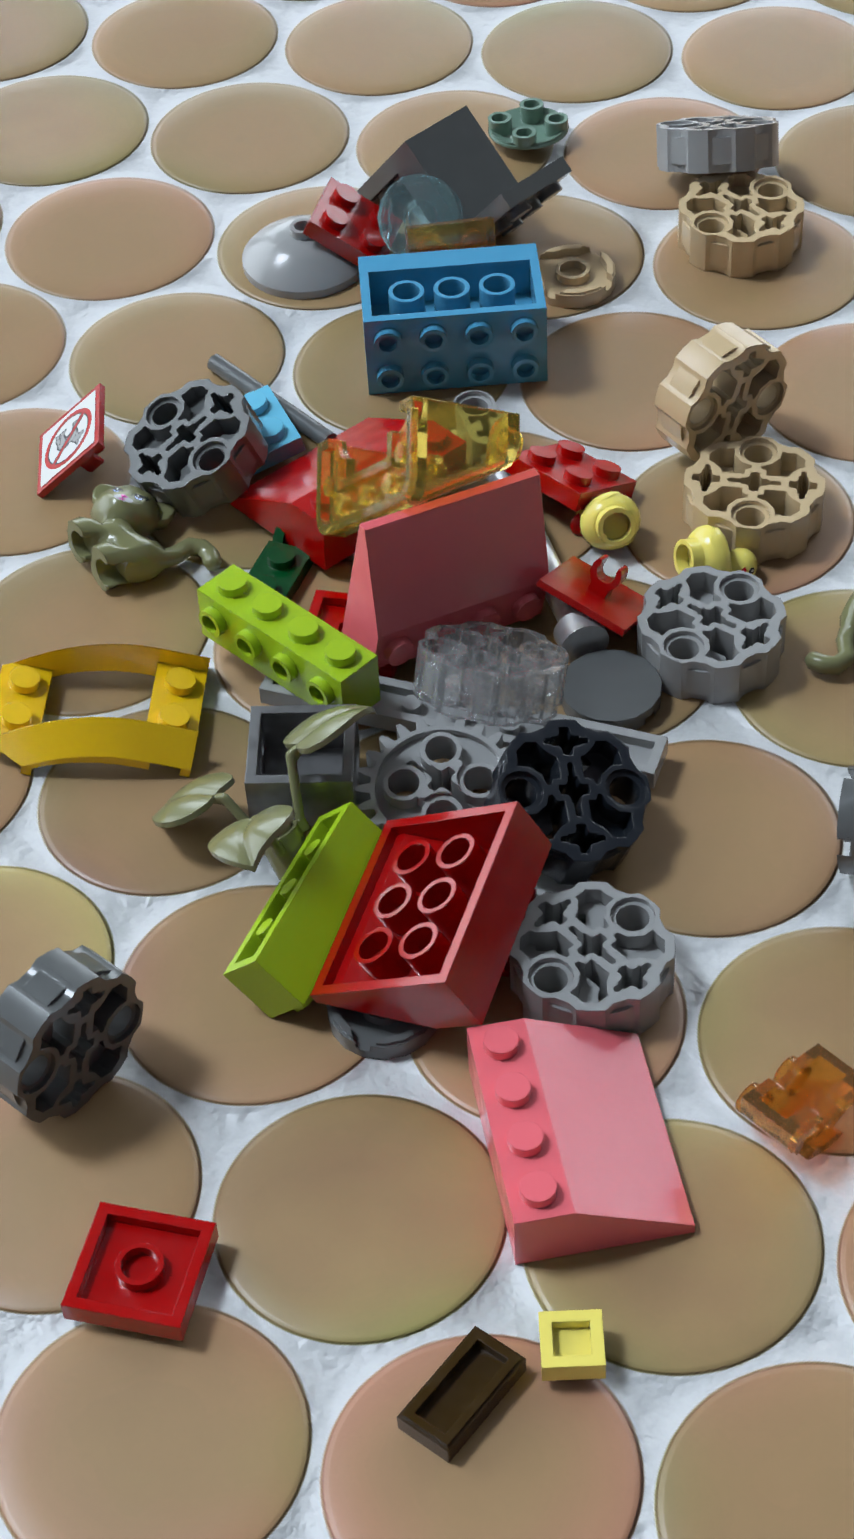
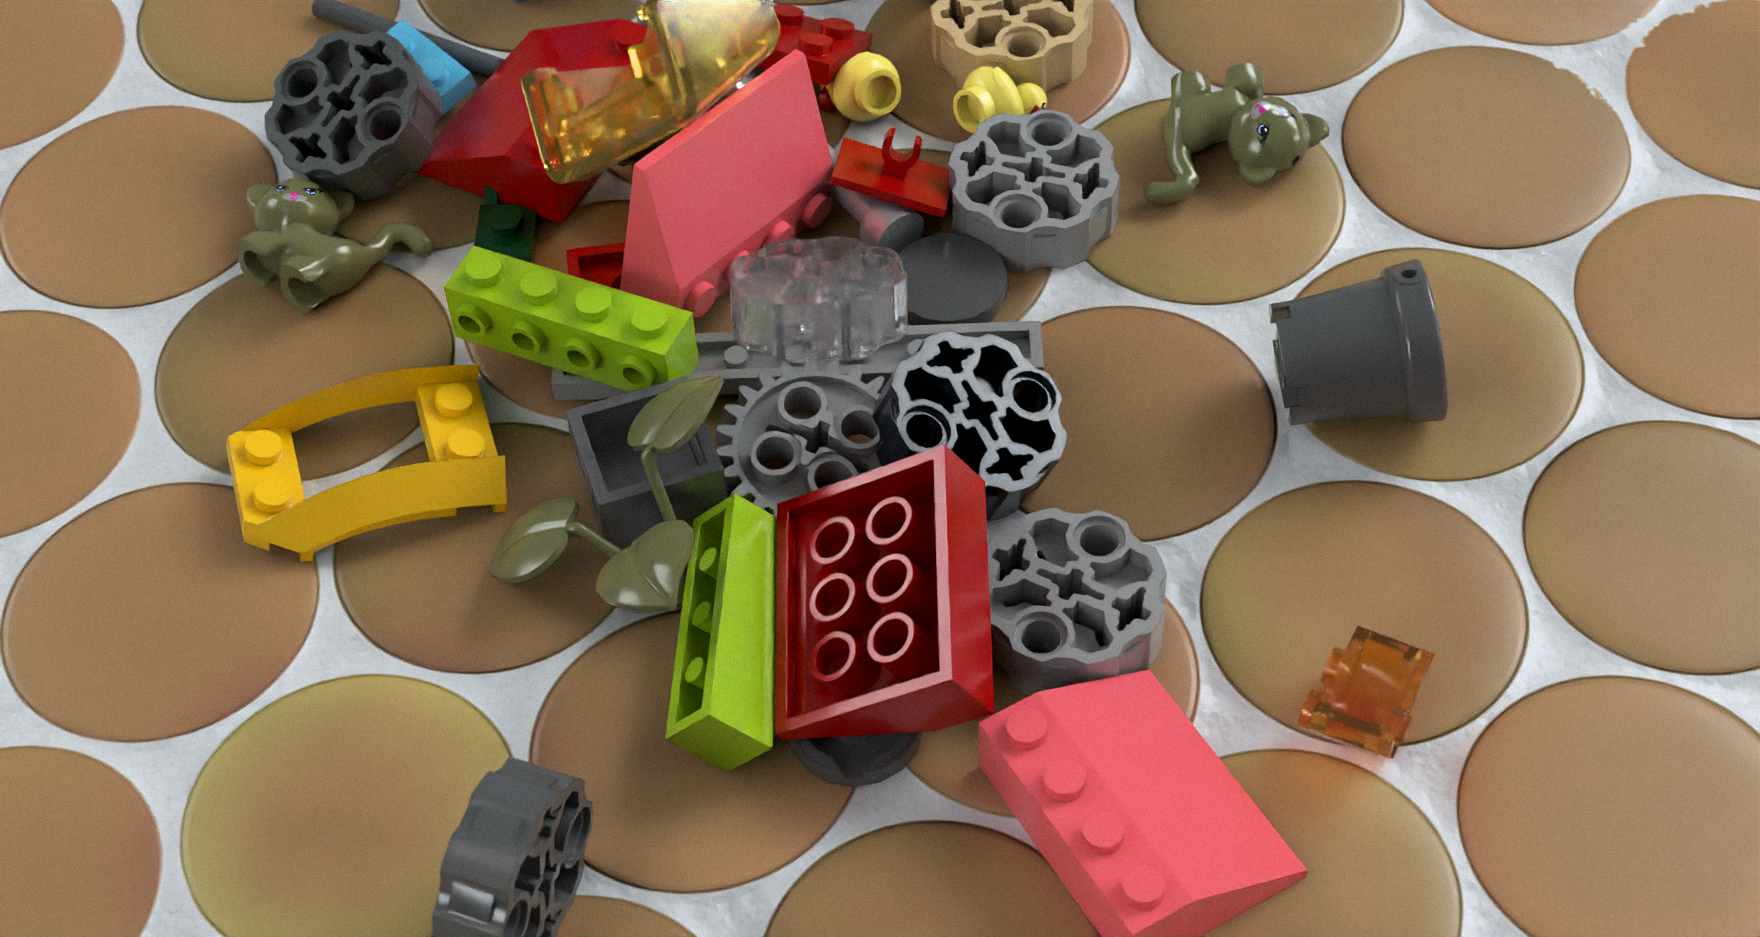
camera: 20 degrees left, 5 degrees up
piece [37,383,105,499] -> none

